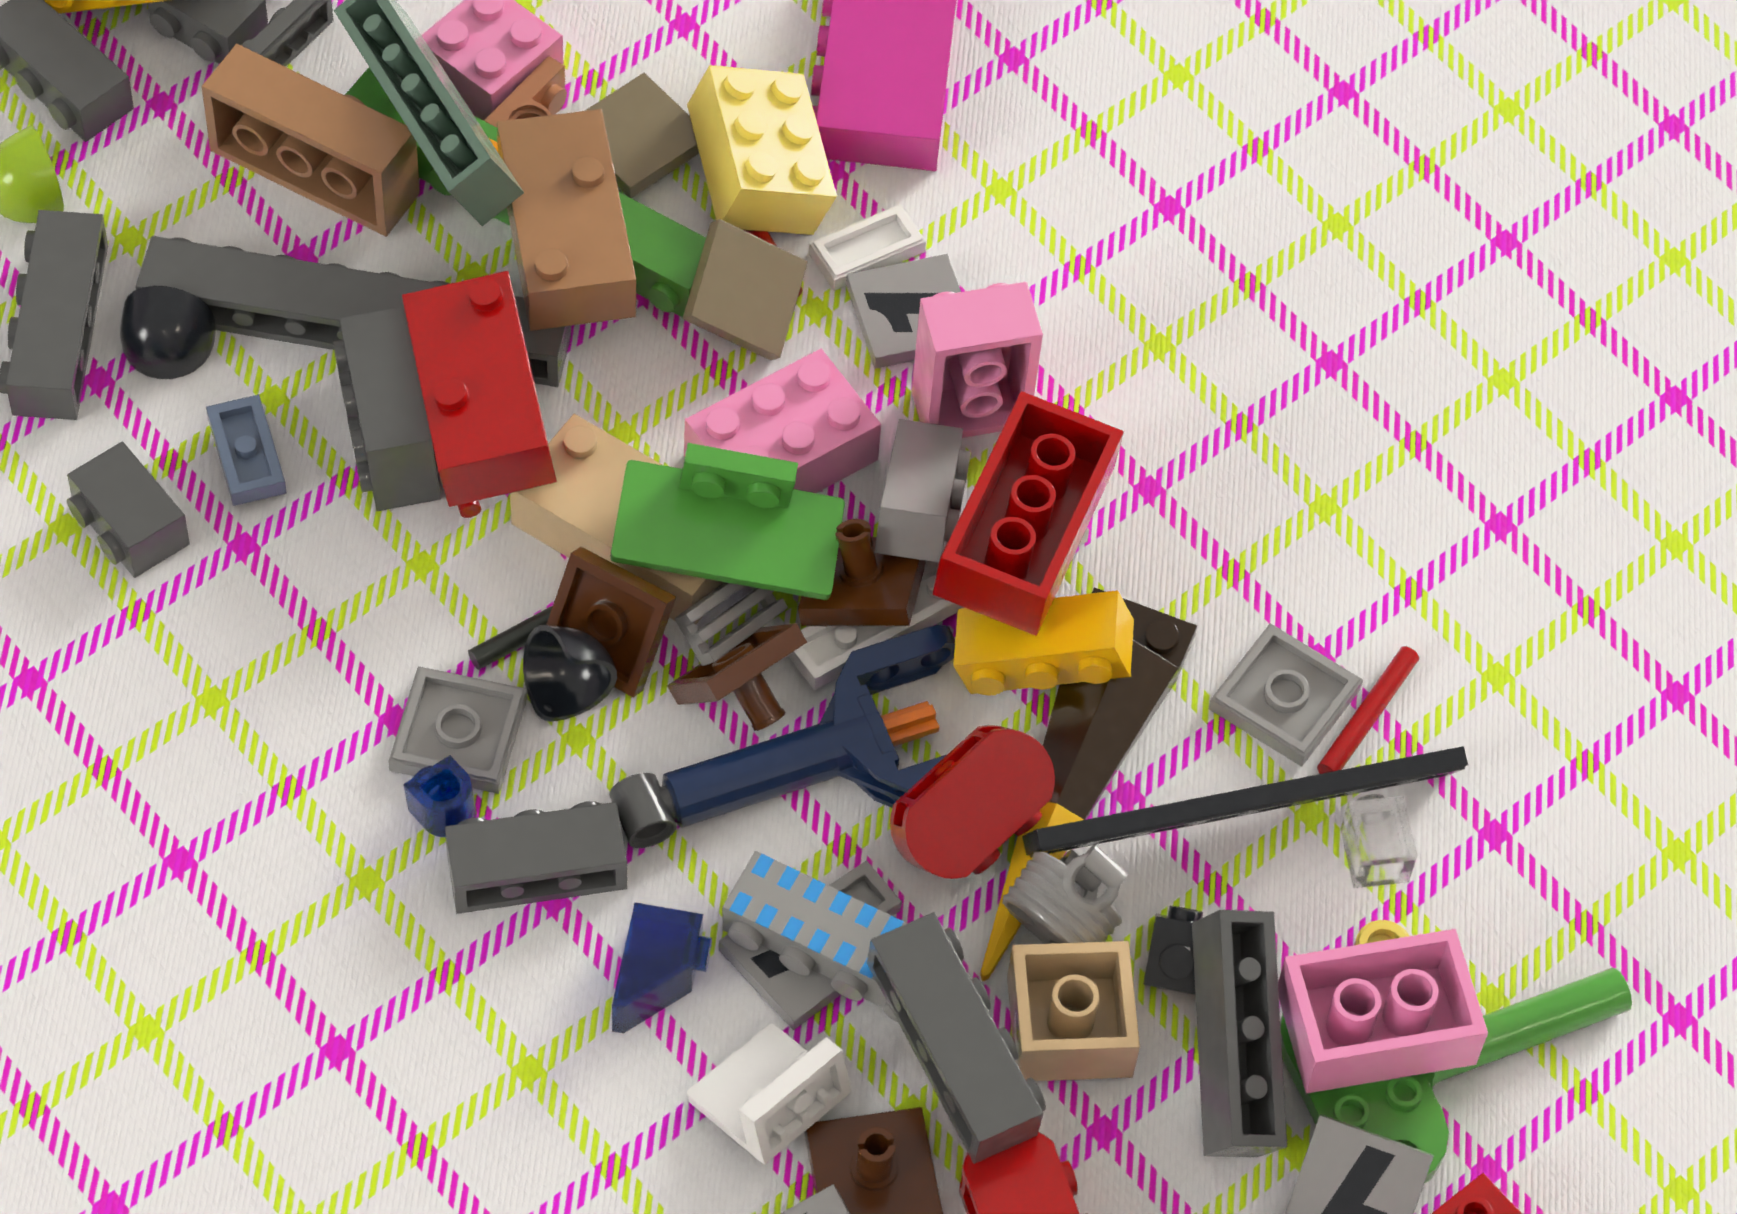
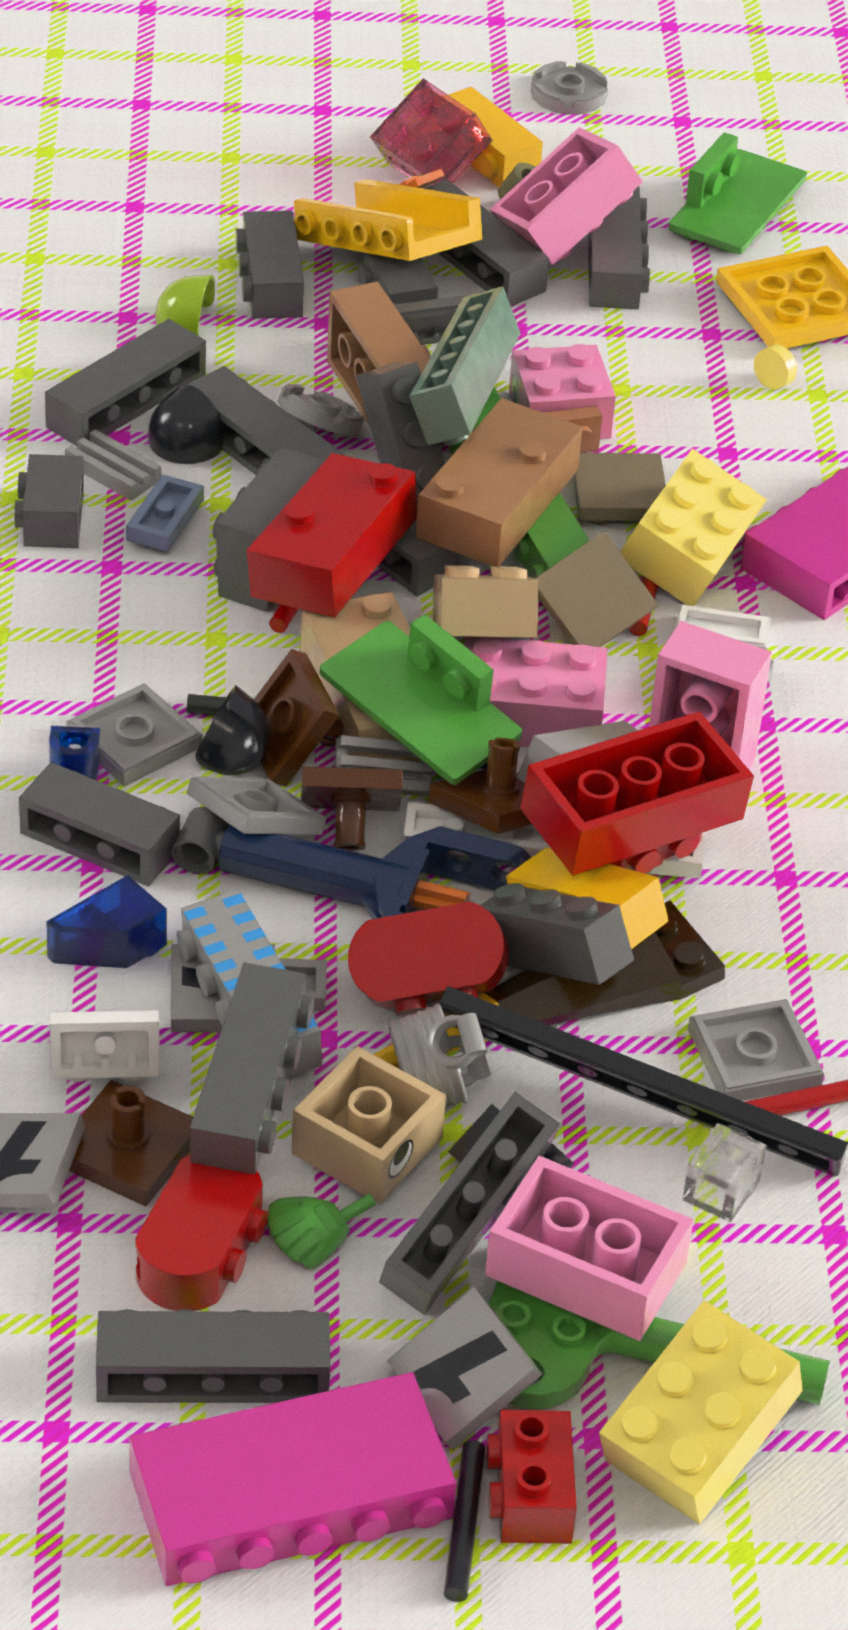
camera: 40 degrees right, 15 degrees down
none -> light grey tile [65,429,161,501]
none -> light grey tile [187,777,326,835]
none -> bright green piece [267,1193,377,1269]
none -> light grey tile [278,384,365,436]
none -> dark grey brick [356,362,445,505]
none -> tan brick [433,565,539,638]
none -> dark grey brick [480,883,634,985]
none -> light yellow brick [599,1300,803,1525]

